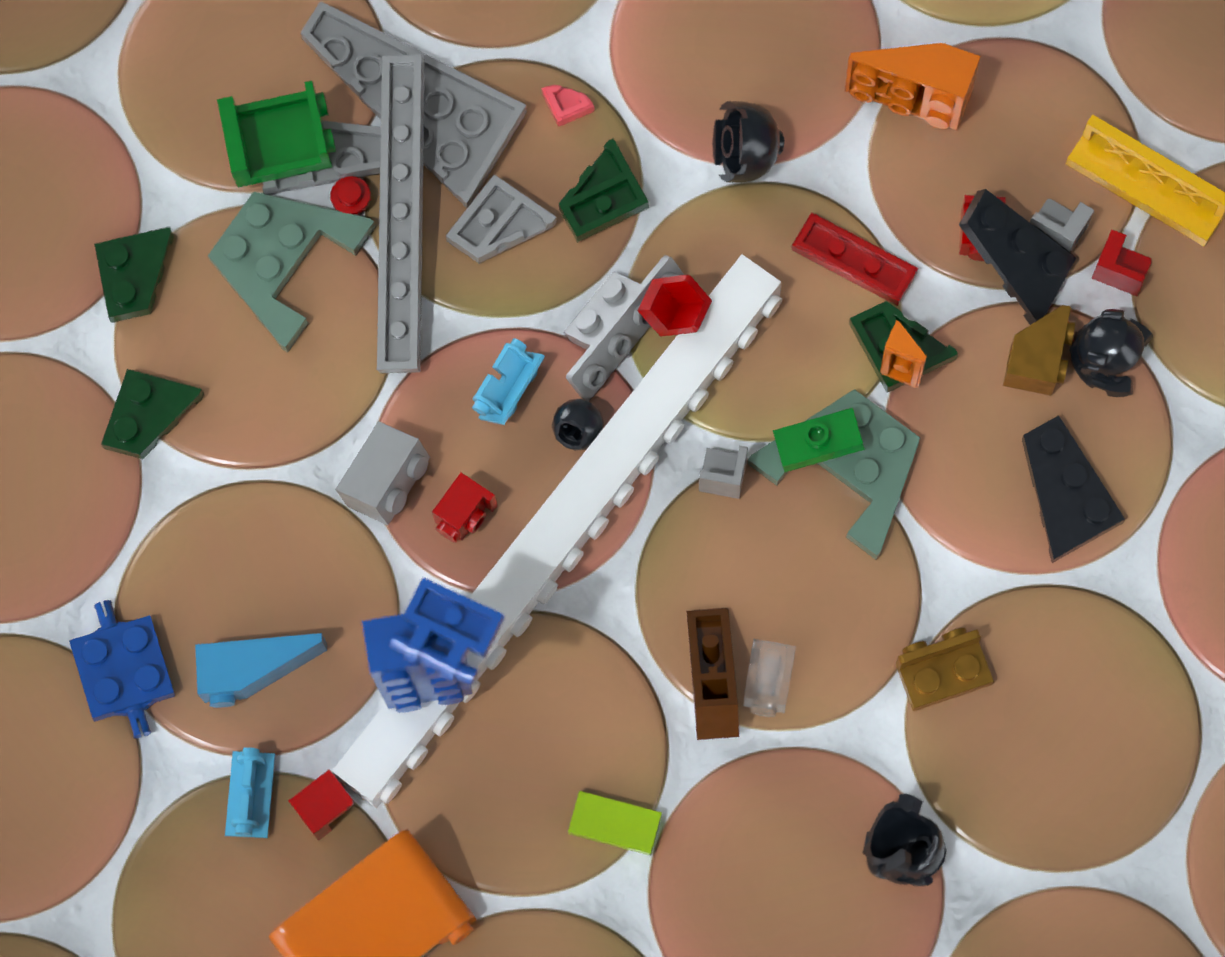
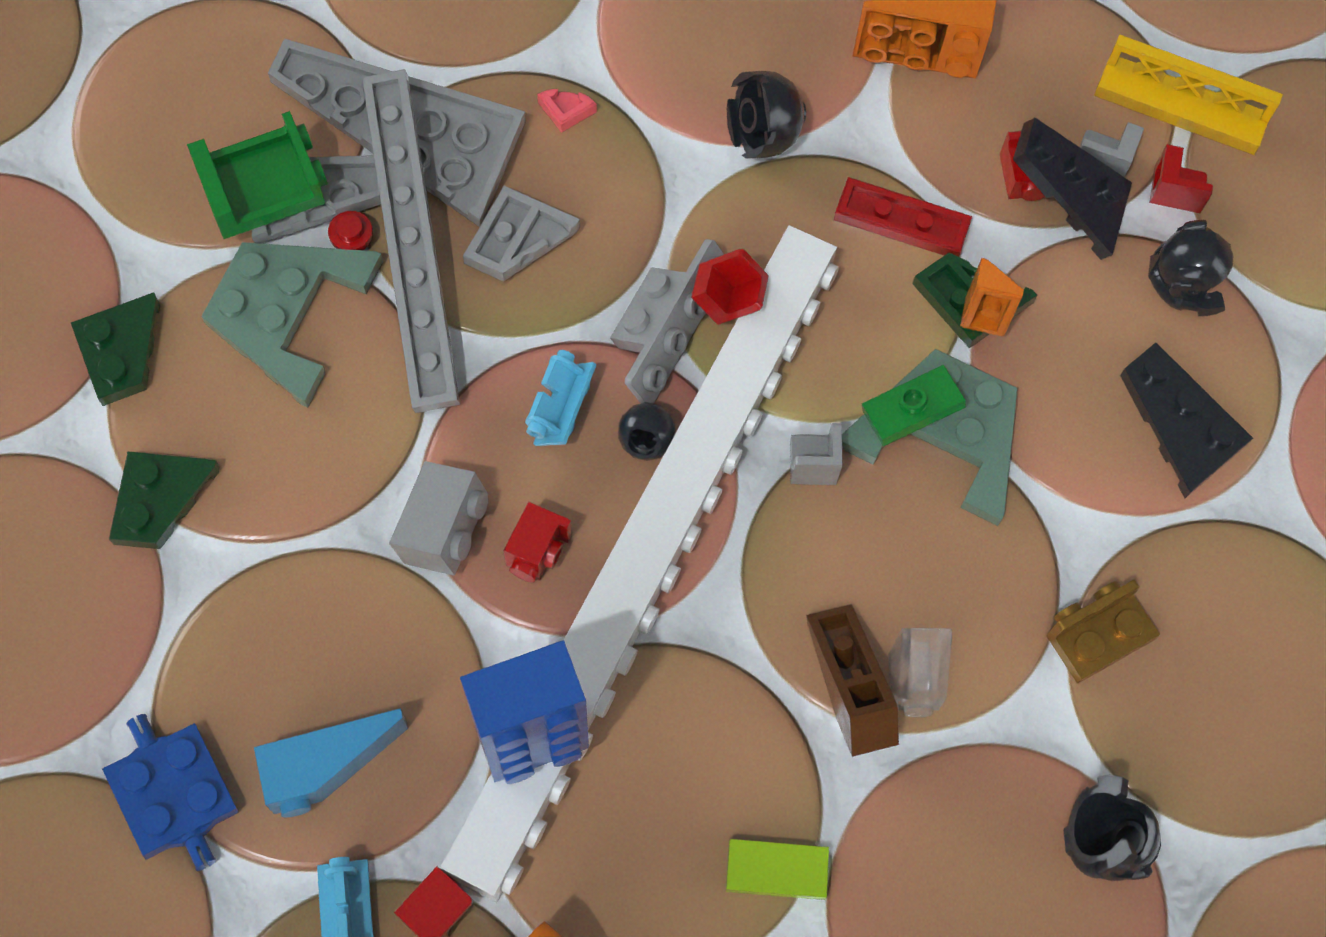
camera: 20 degrees left, 5 degrees down
blue plate [389,577,505,686] -> none
dark green wing [559,138,649,243] -> none
pearl gold slope [1003,305,1076,396] -> none

